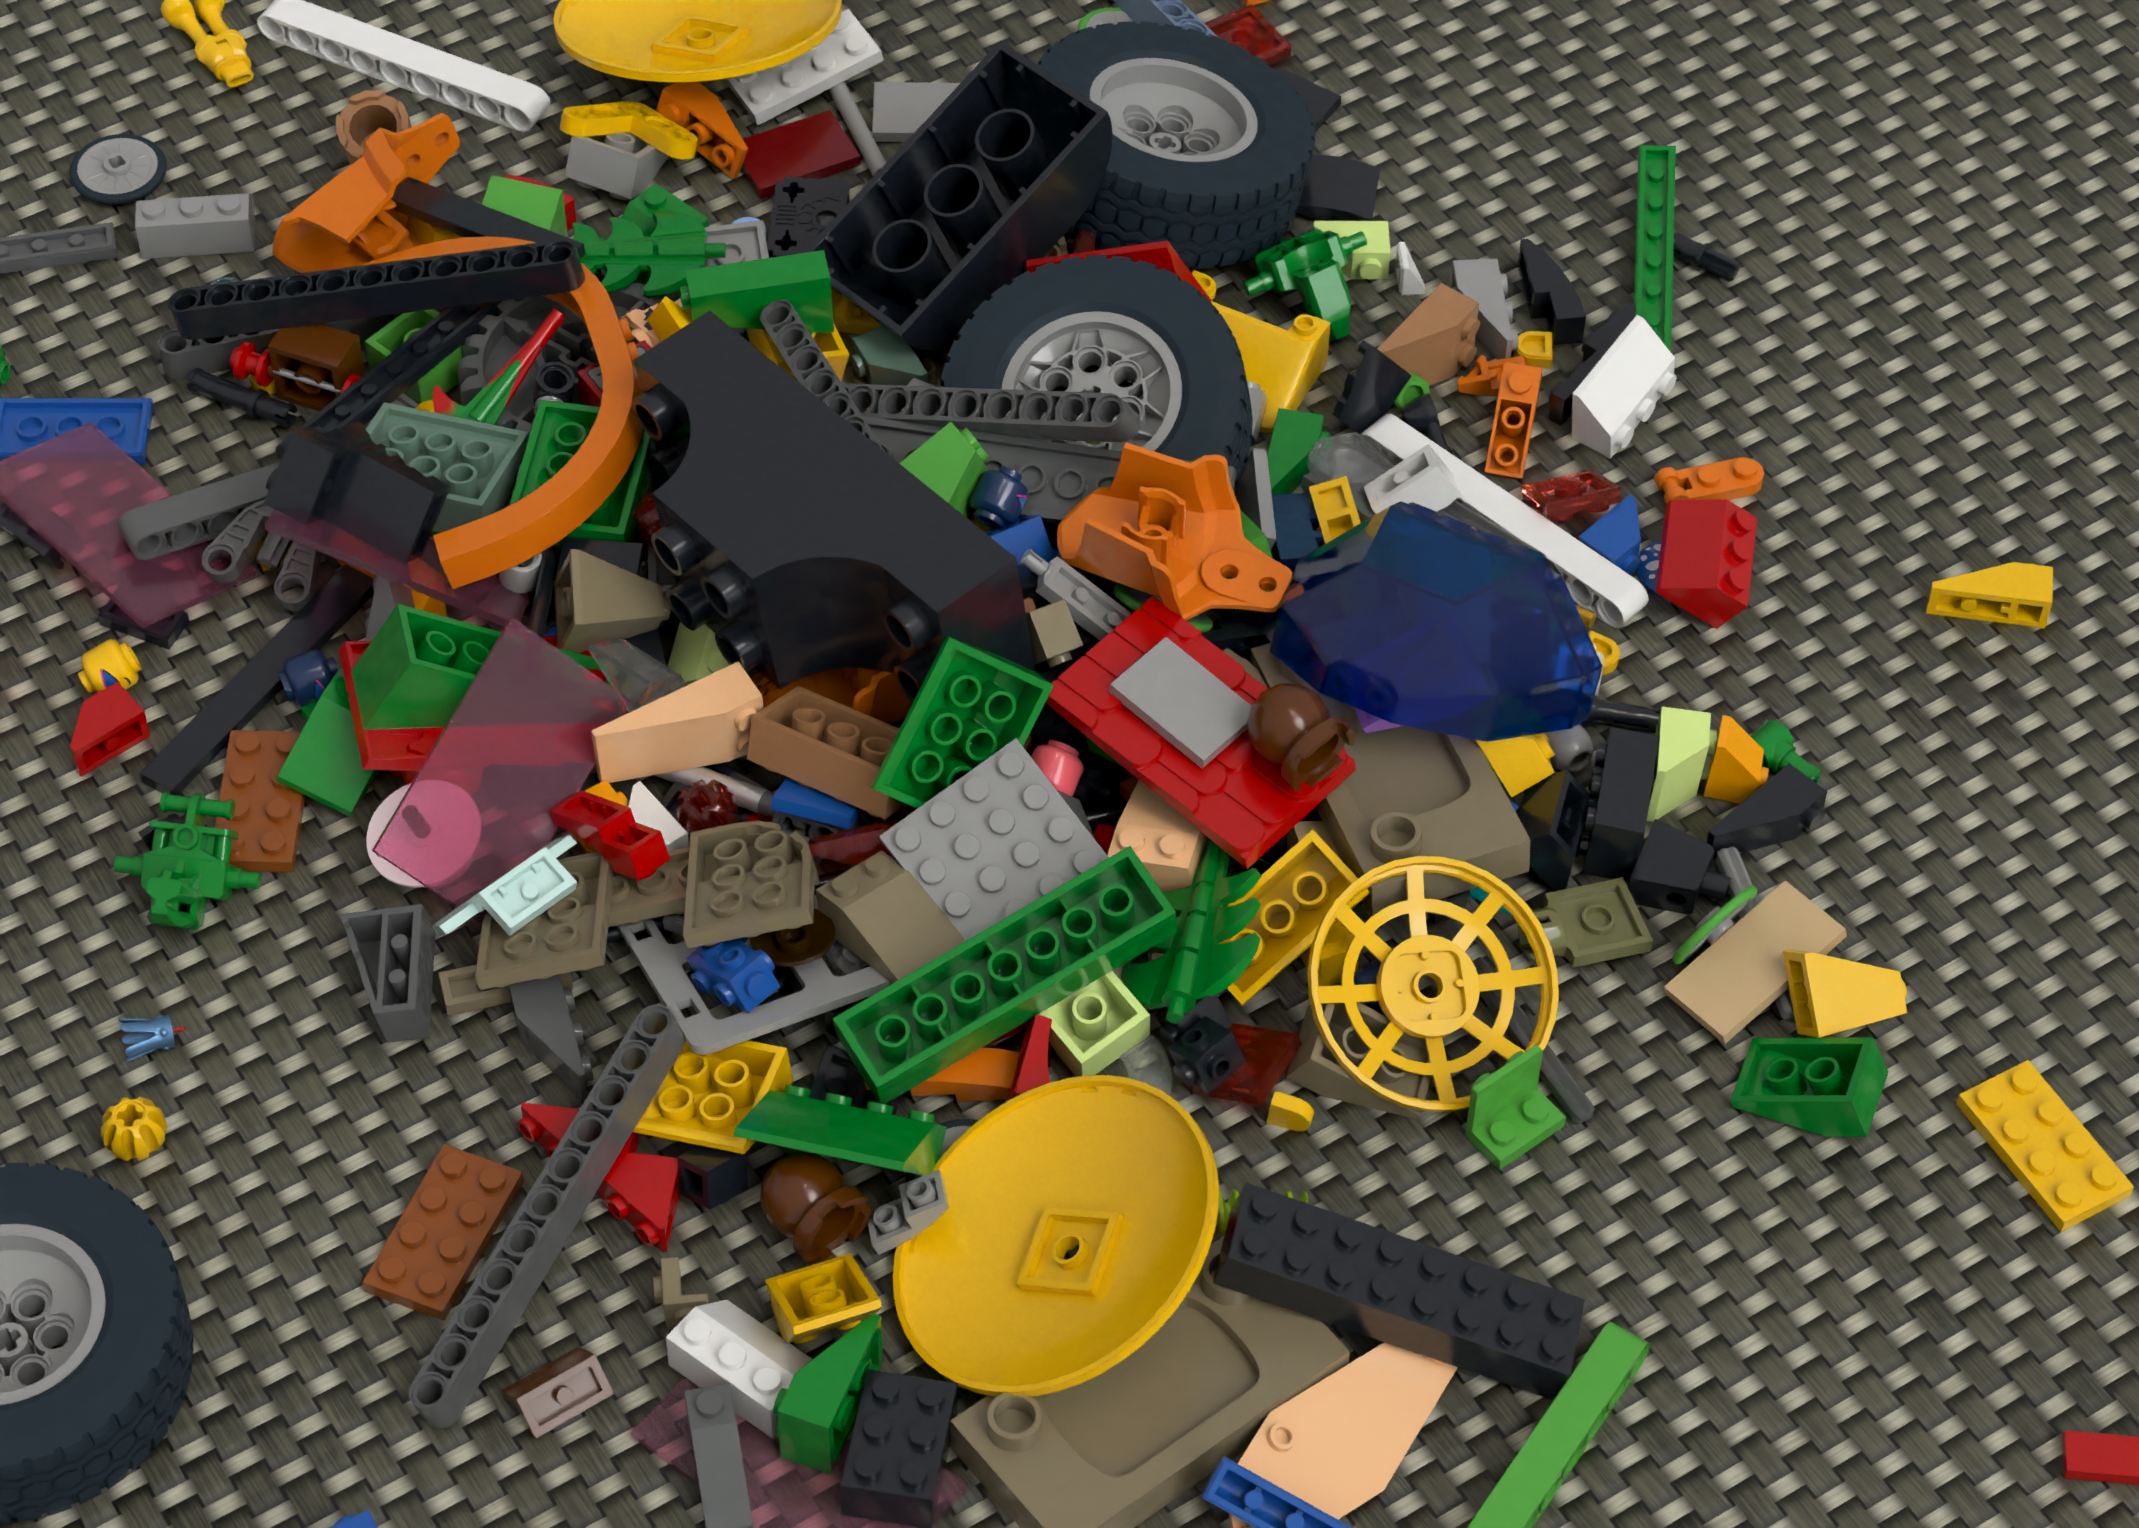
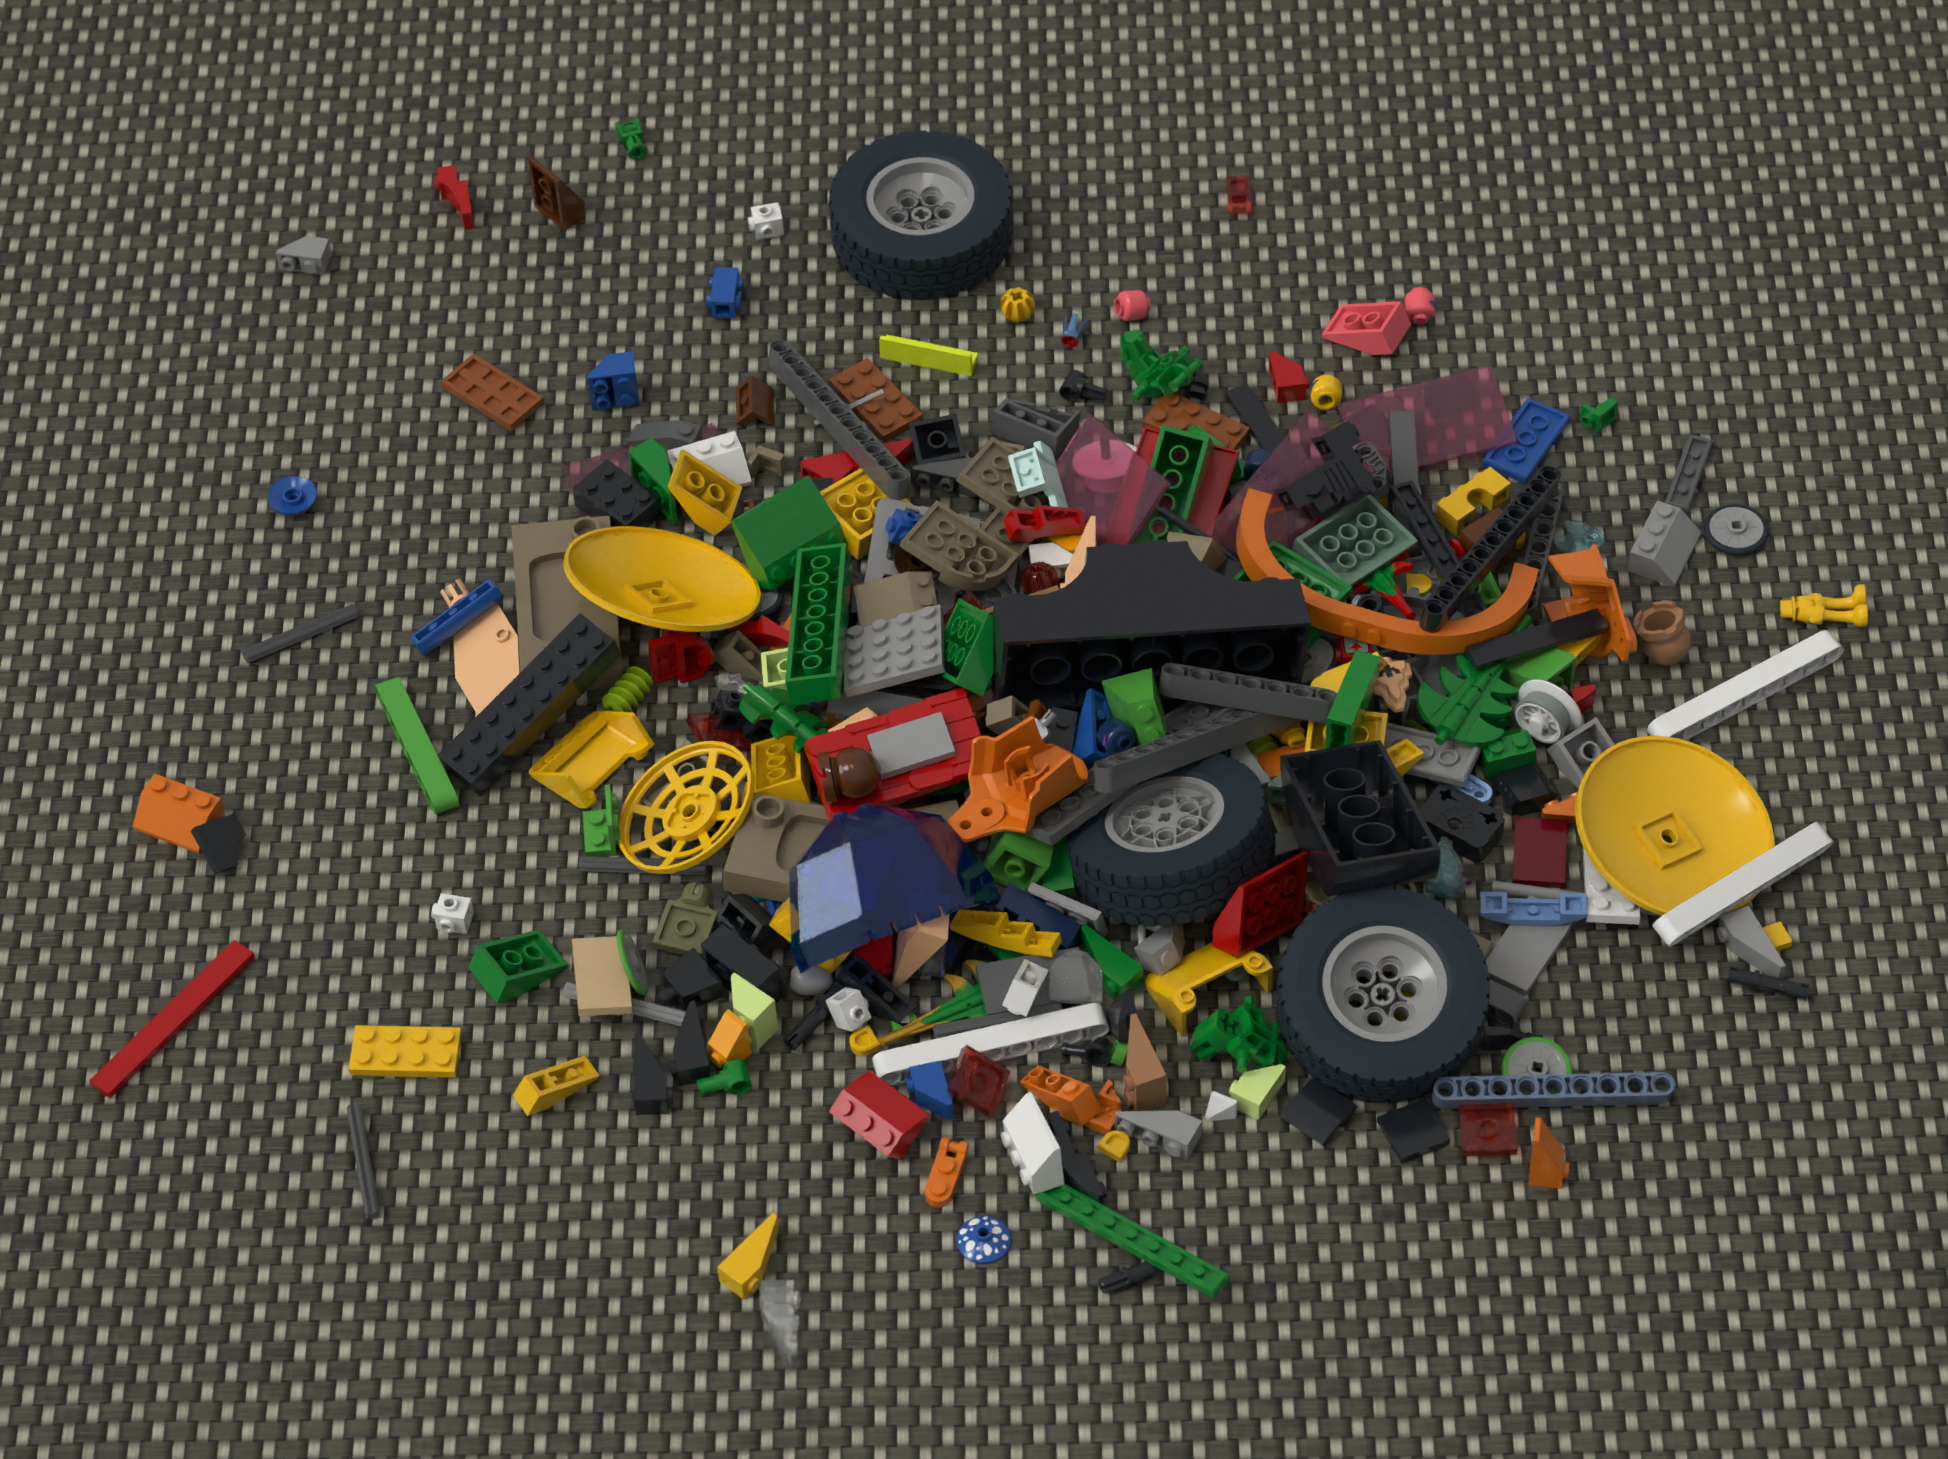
camera: 125 degrees right, 0 degrees up
yellow beam [560,101,698,160] -> none
light grey slope [868,1170,949,1255] -> none
yellow tile [1266,1091,1314,1131] -> none
black slope [1517,239,1586,345] -> none
yellow slope [1783,949,1907,1038] -> none
none -> white brick [431,893,474,934]
none -> yellow slope [513,1056,600,1116]
none -> yellow windscreen [529,711,654,809]
none -> black slope [634,1033,673,1115]
none -> clear slope [759,1280,800,1367]
none -> light grey piece [814,389,884,425]
none -> neon yellow panel [879,335,978,376]
none -> black slope [909,413,966,465]
none -> blue dish [956,1216,1011,1264]
none -> black axle [1059,370,1108,402]
none -> coral head [1114,290,1151,321]
none -> yellow arch [1436,467,1511,537]
none -> medium blue slope [1480,892,1587,926]
none -> black slope [1490,763,1558,817]
none -> white piece [1514,680,1582,744]

